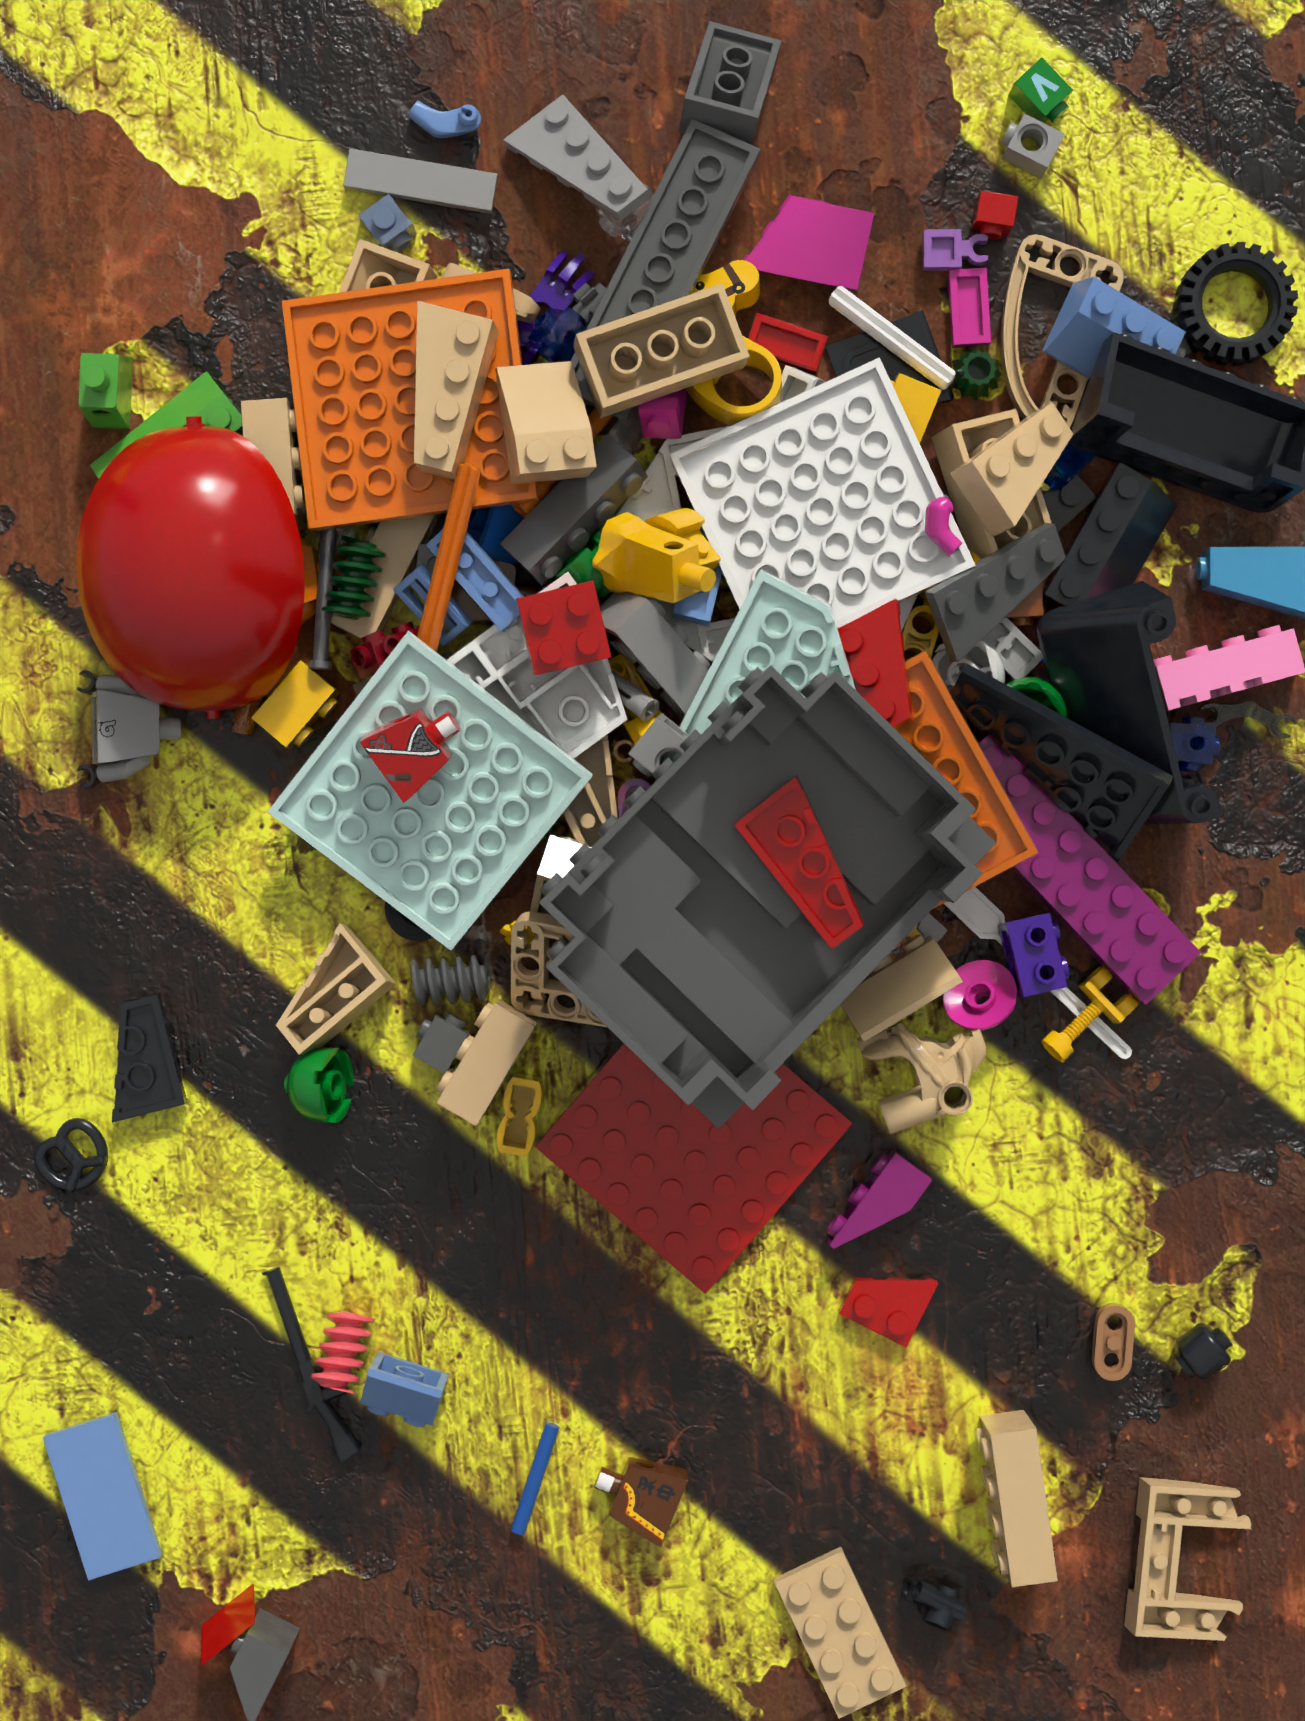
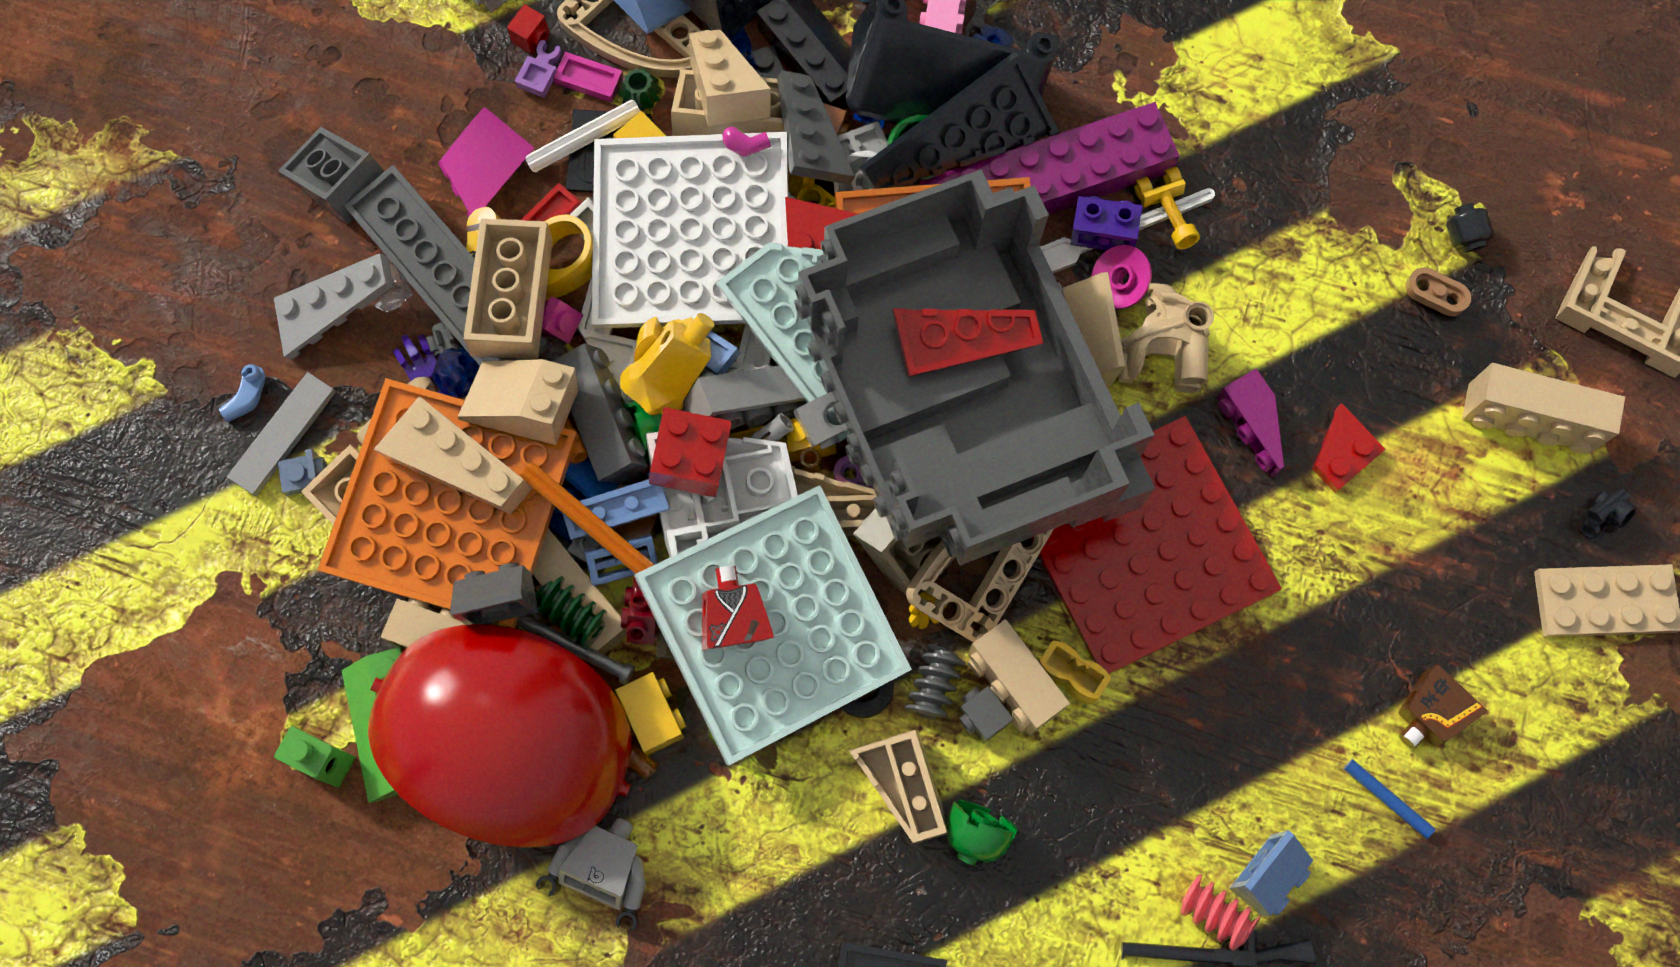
camera: 70 degrees left, 15 degrees down
none -> dark grey slope [450,563,538,625]

